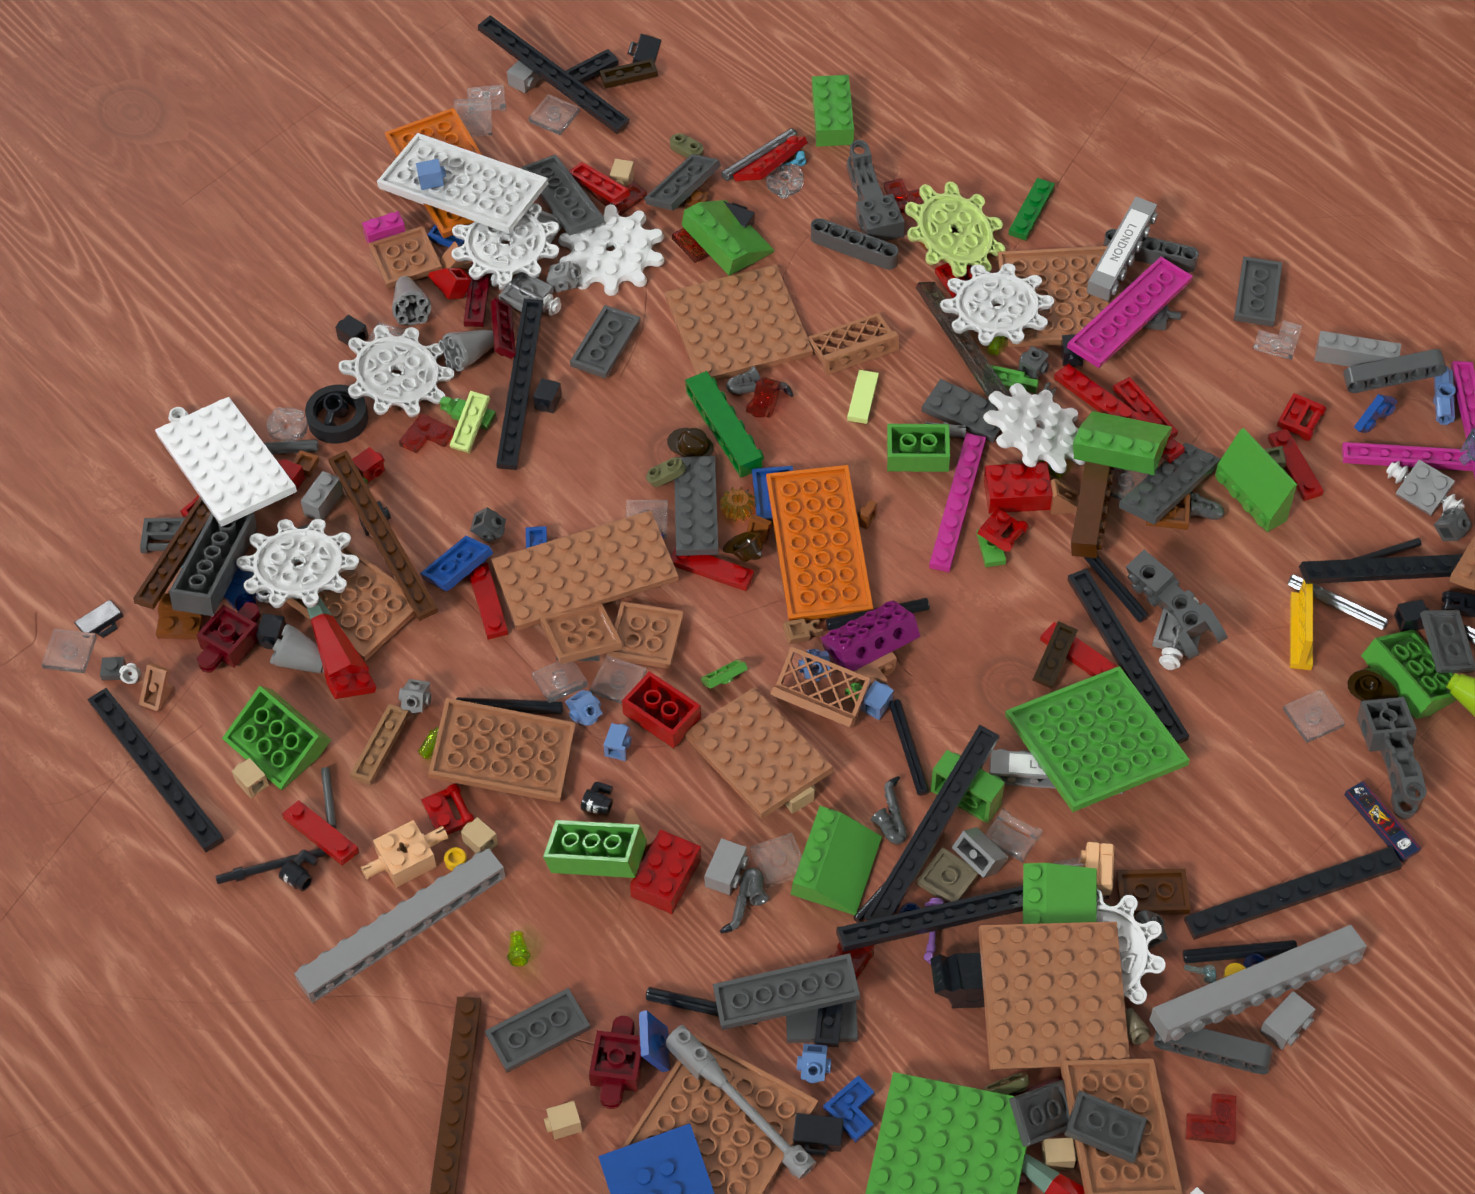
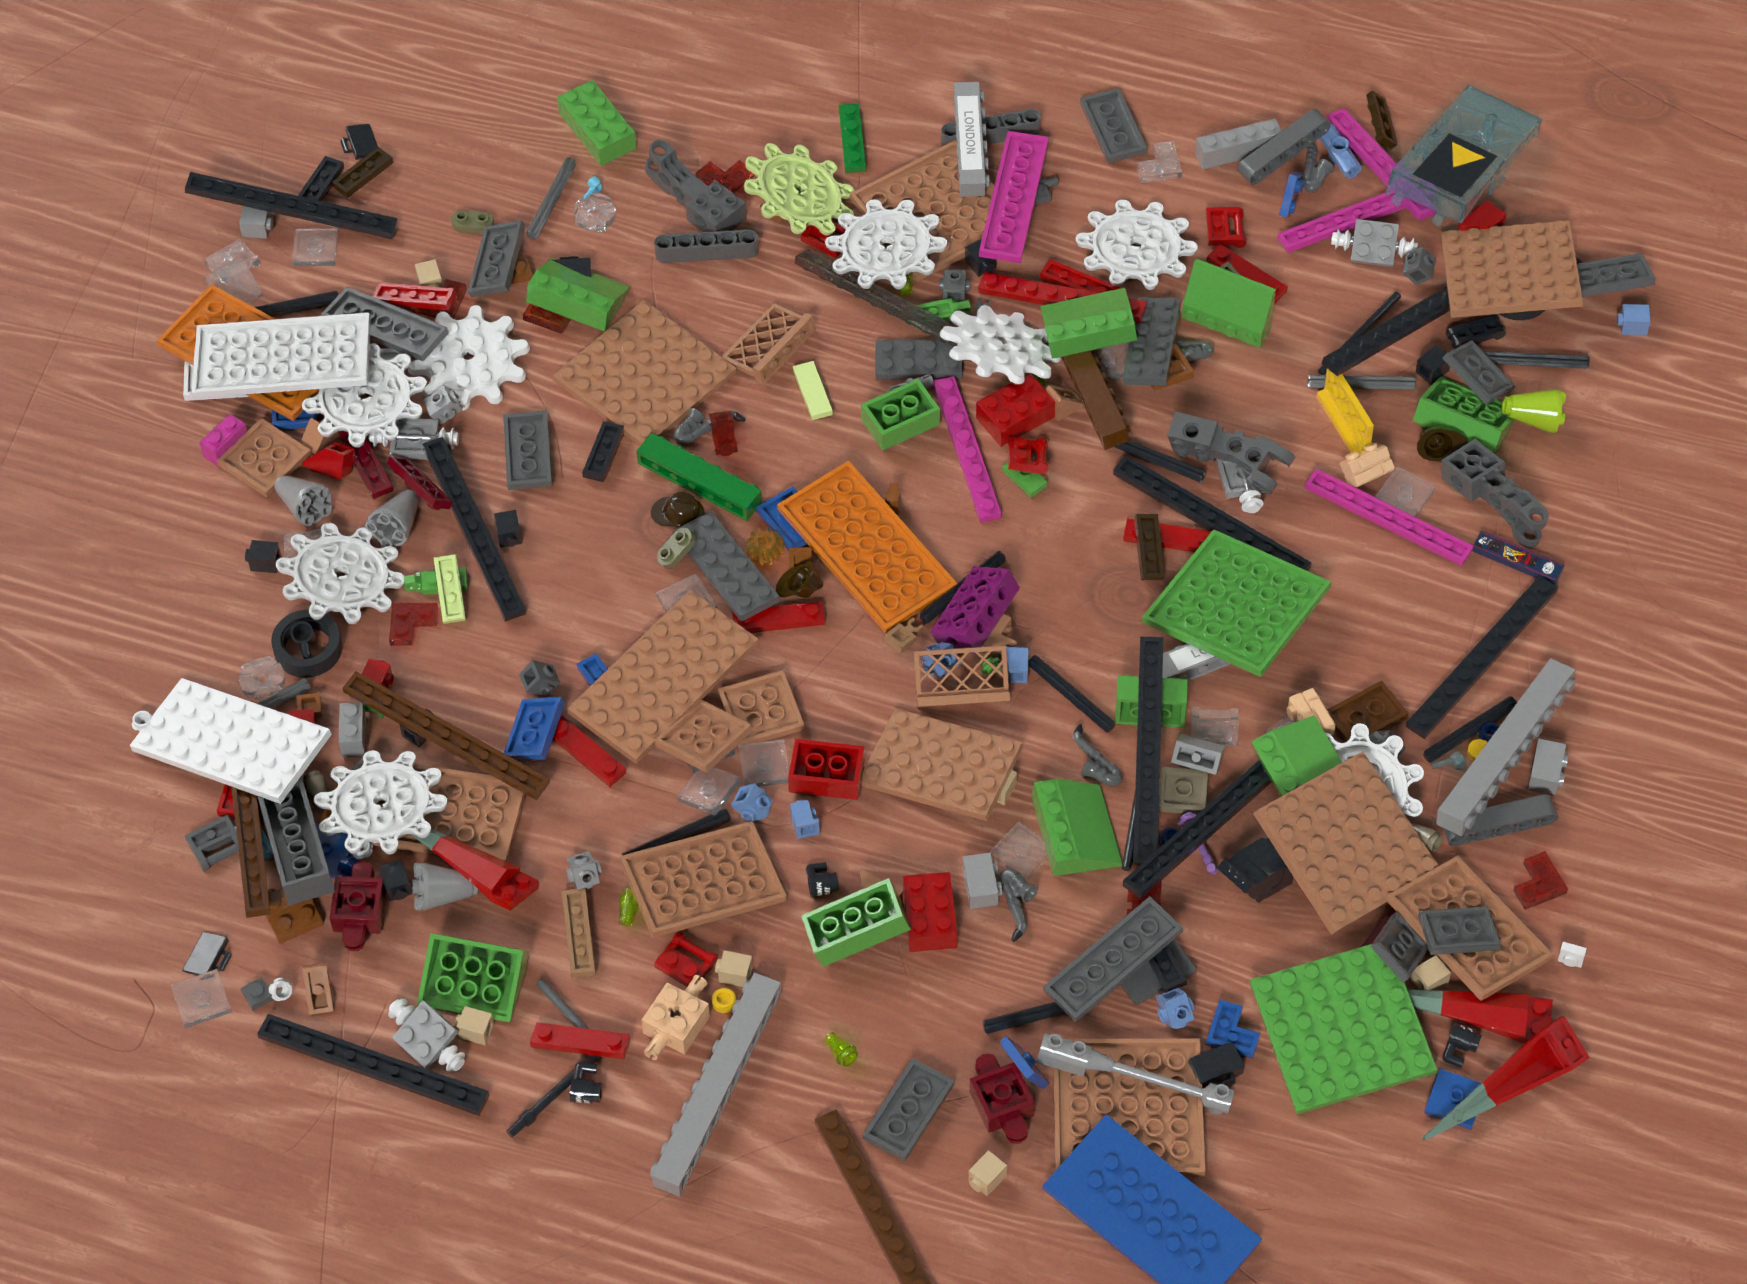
camera: 30 degrees left, 0 degrees up
medium blue brick [416,159,446,190] -> none
bright green plate [701,659,748,689] -> none
red wing [733,135,808,182] -> none
olive plate [983,1072,1030,1095] -> none
none -> black axle [255,291,339,317]
none -> dark tan cone [303,771,327,801]
none -> light grey plate [388,998,465,1072]
none -> black plate [582,421,624,482]
none -> white plate [1076,200,1198,290]
none -> dark grey piece [1302,143,1334,192]
none -> dark pink plate [1304,468,1474,566]
none -> light nougat brick [1340,443,1395,487]

